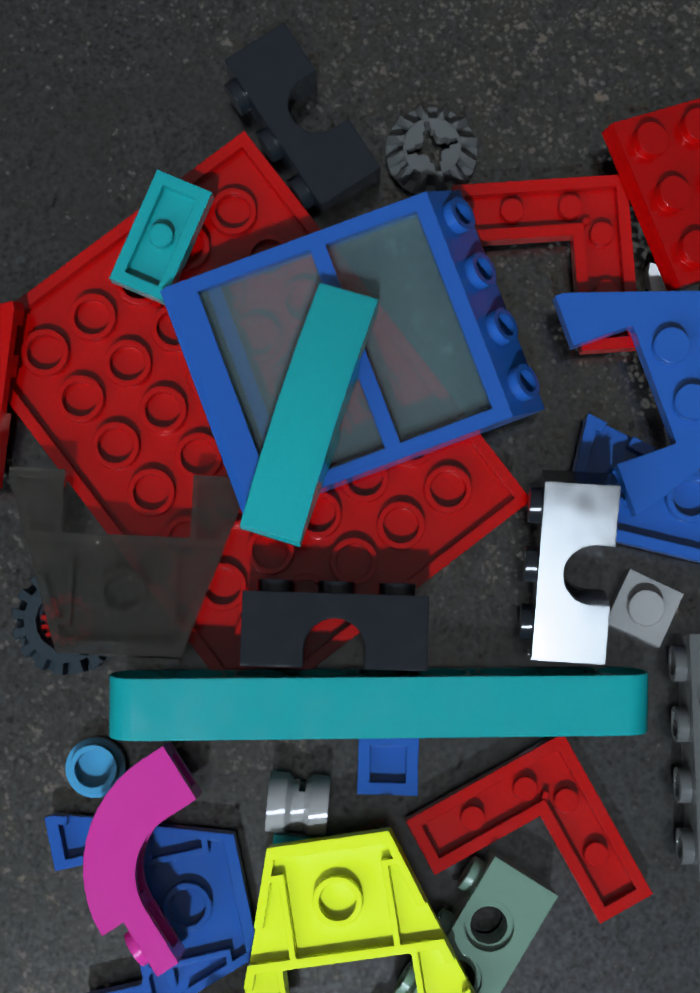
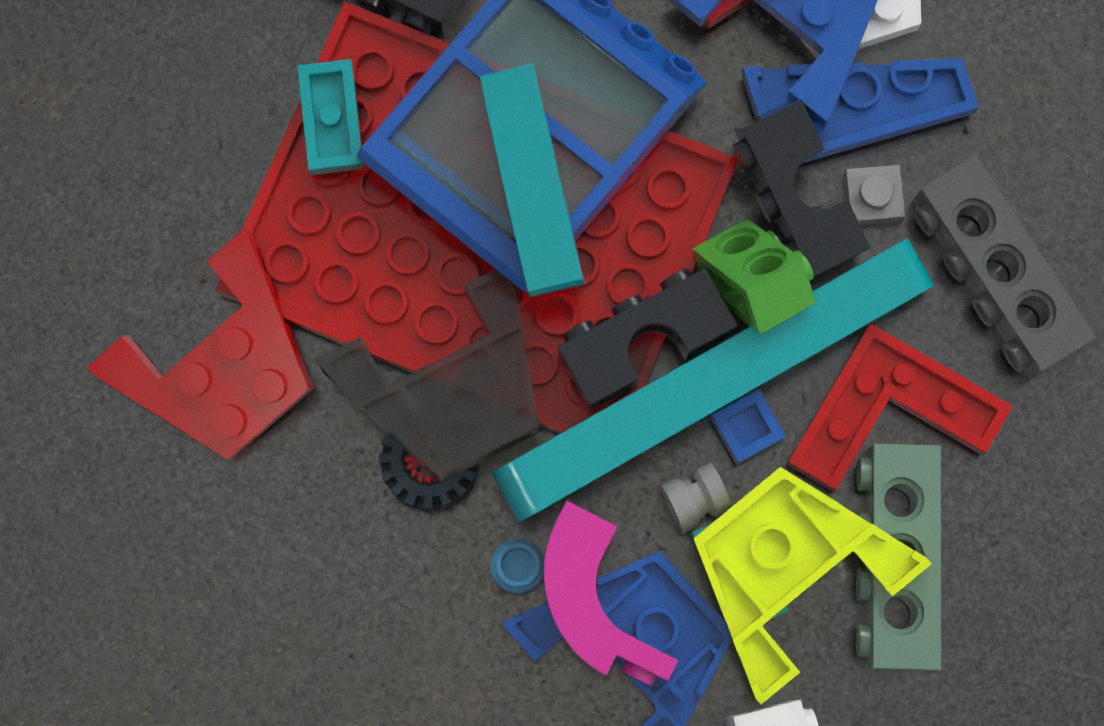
camera: 30 degrees left, 5 degrees down
none -> bright green brick [692,218,816,335]

